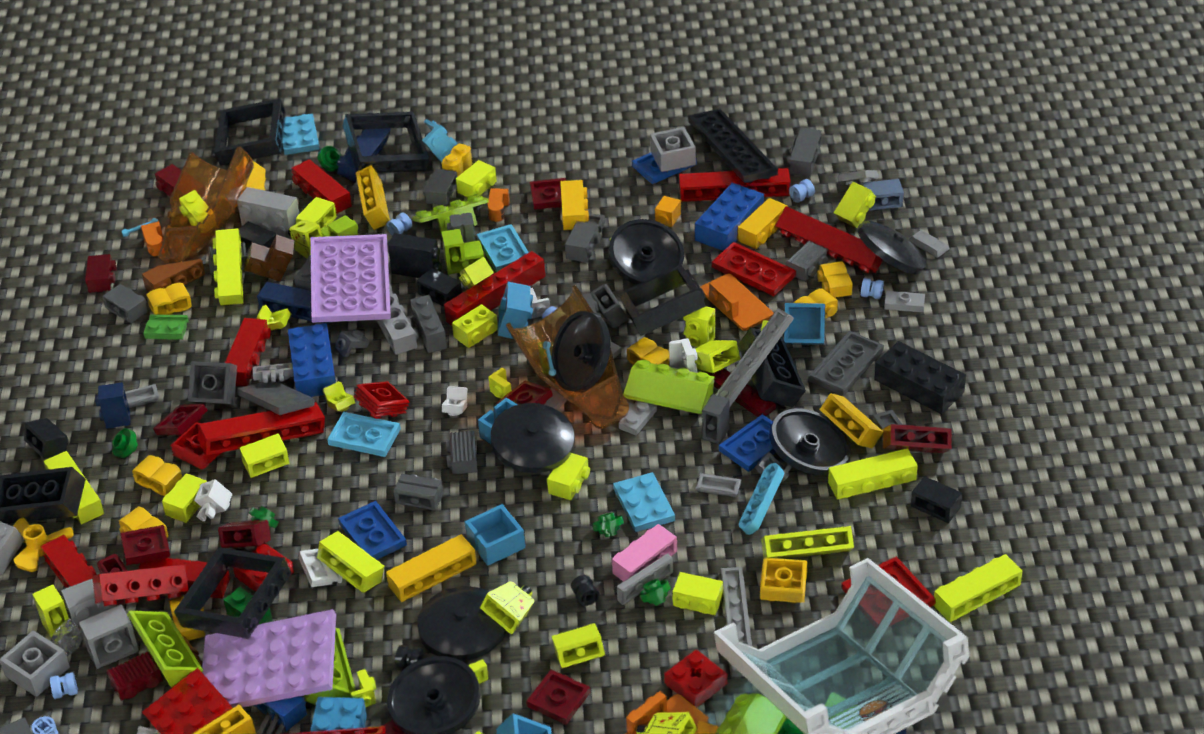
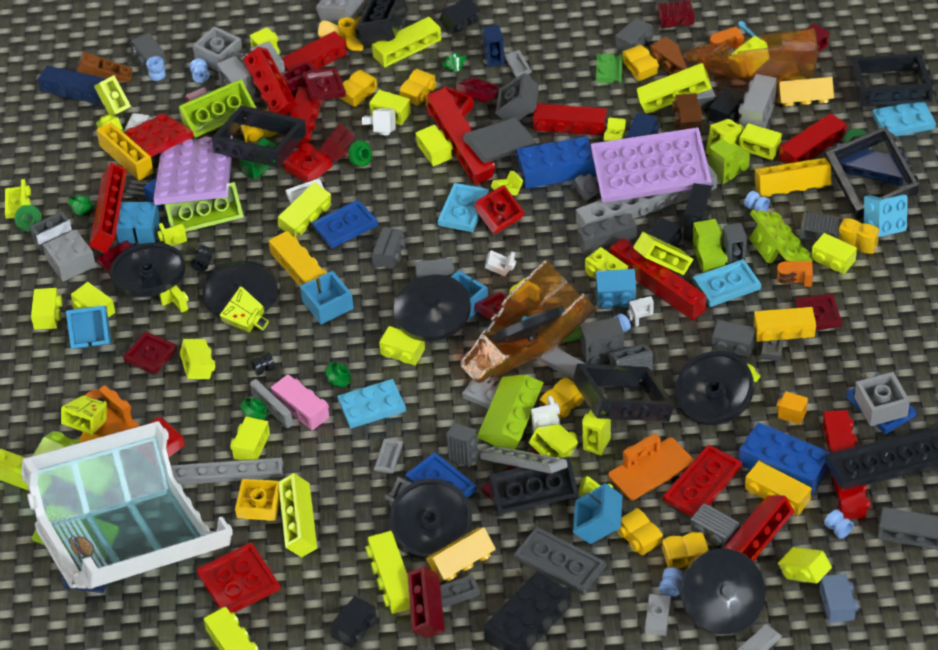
camera: 90 degrees right, 5 degrees up
light grey hinge [253,363,294,383] -> none
medium azure beam [739,463,784,535] -> none
light grey hinge [838,170,879,185] -> none

